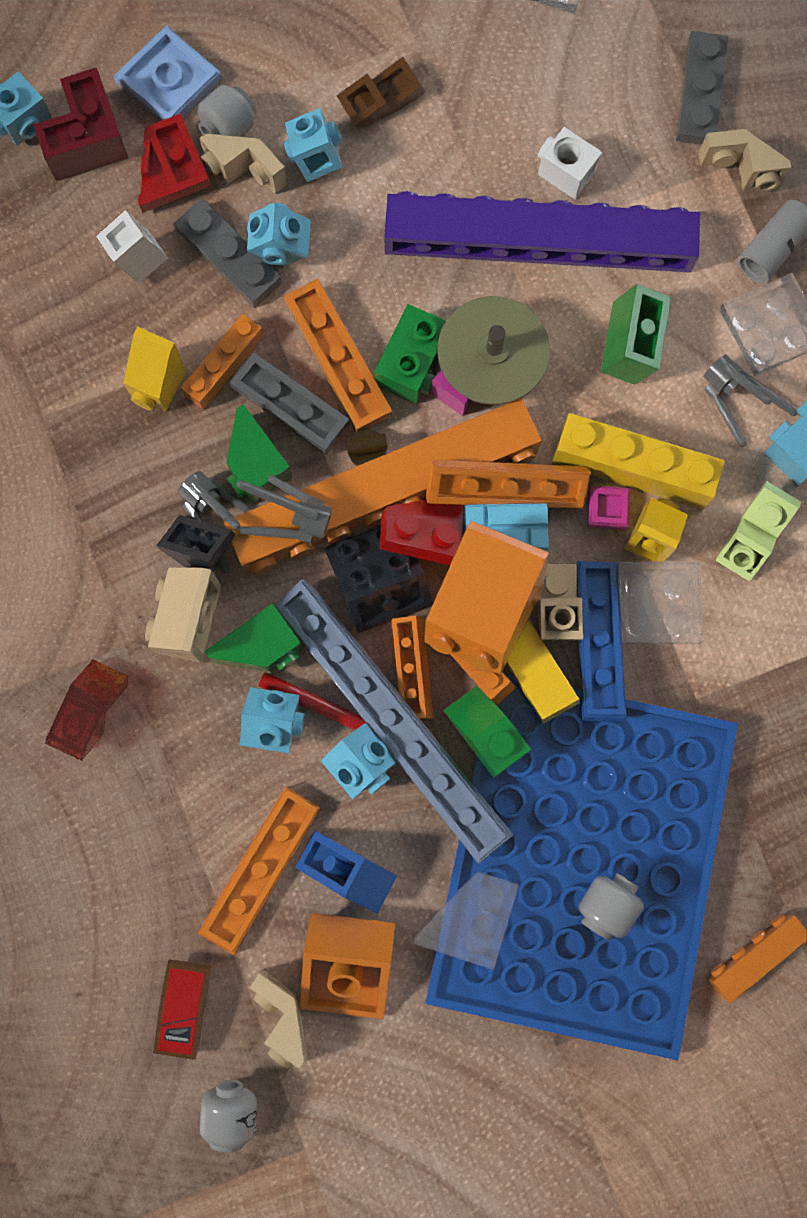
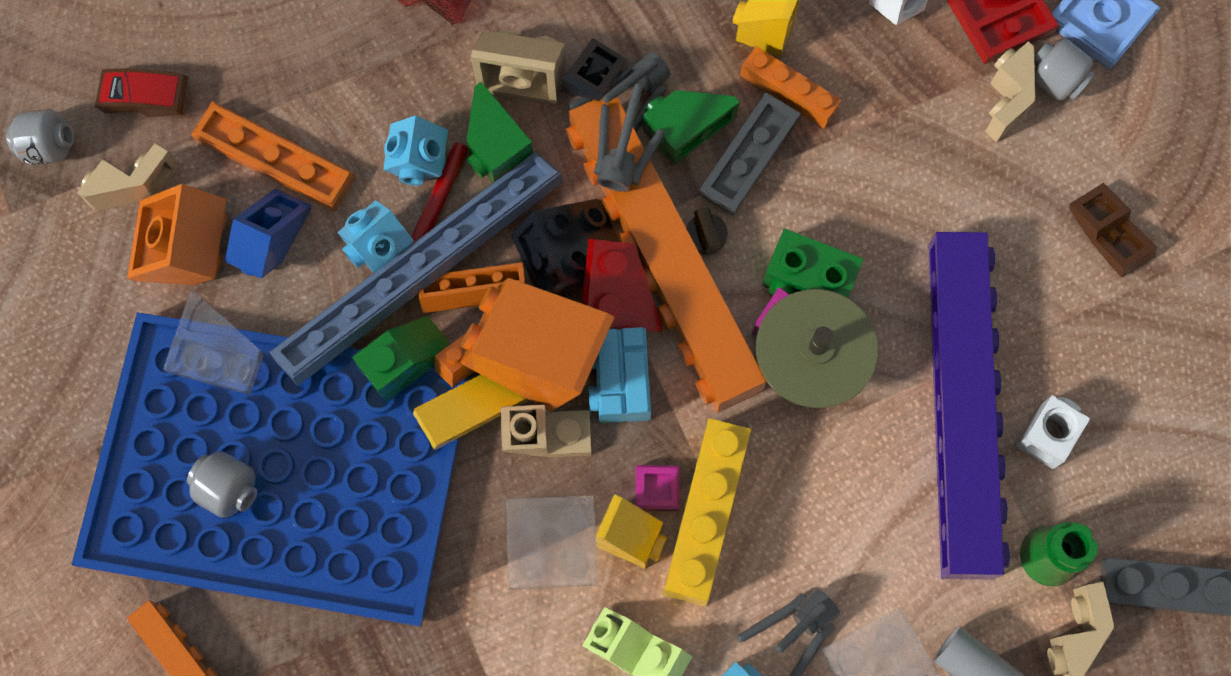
camera: 90 degrees right, 5 degrees down
dark grey plate [174,198,282,308] -> none
medium azure brick [247,203,311,267] -> none
orange plate [283,279,392,432] -> none
medium azure brick [284,108,342,182] -> none
orange tile [426,460,591,509] -> none
blue tile [576,561,626,721] -> none
green brick [601,284,671,385] -> none
none -> green plant [1020,522,1098,587]

